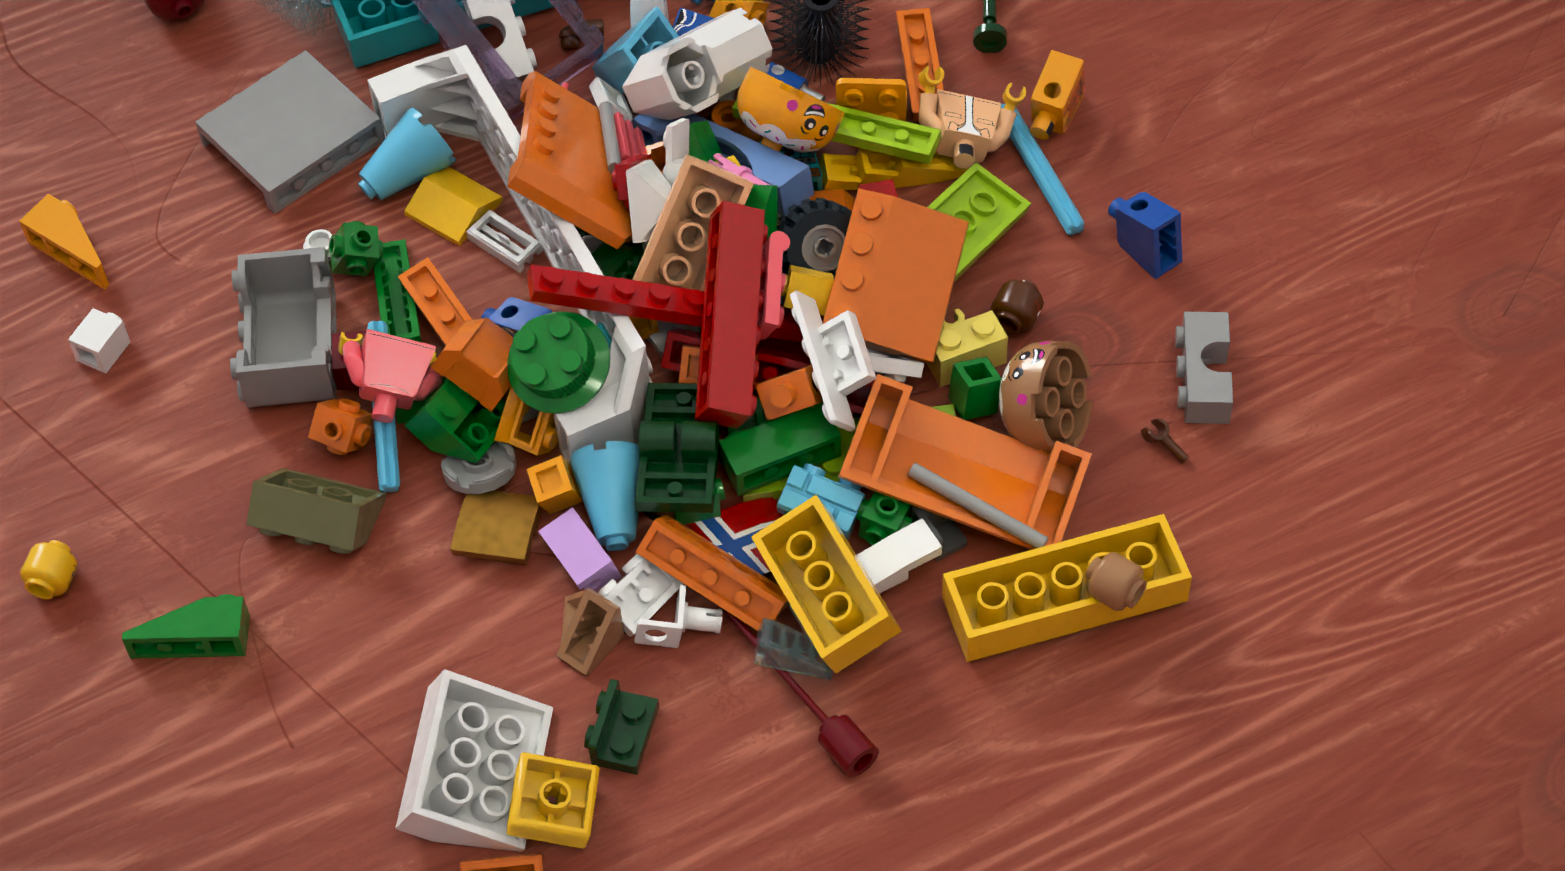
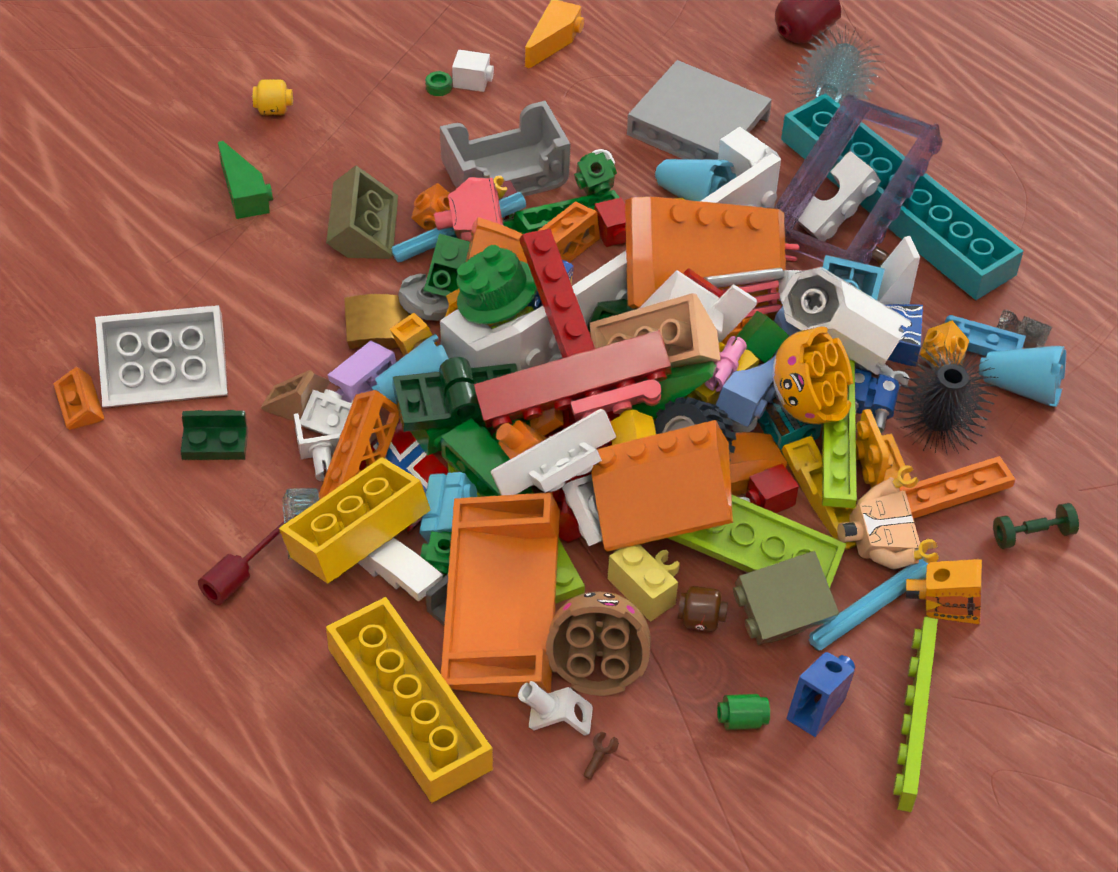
camera: 70 degrees right, 5 degrees down
yellow brick [506,752,600,849] -> none
light grey bar [908,463,1049,548] -> none
green brick [948,356,1002,420] -> none
medium nougat head [1085,552,1147,611] -> none
light grey arch [1175,312,1233,424] -> none
none -> green tile [425,71,452,96]
none -> white bracket [518,681,593,735]
none -> red brick [594,197,626,247]
none -> green brick [717,694,770,730]
none -> olive brick [733,551,839,646]
none -> lime plate [893,617,938,812]

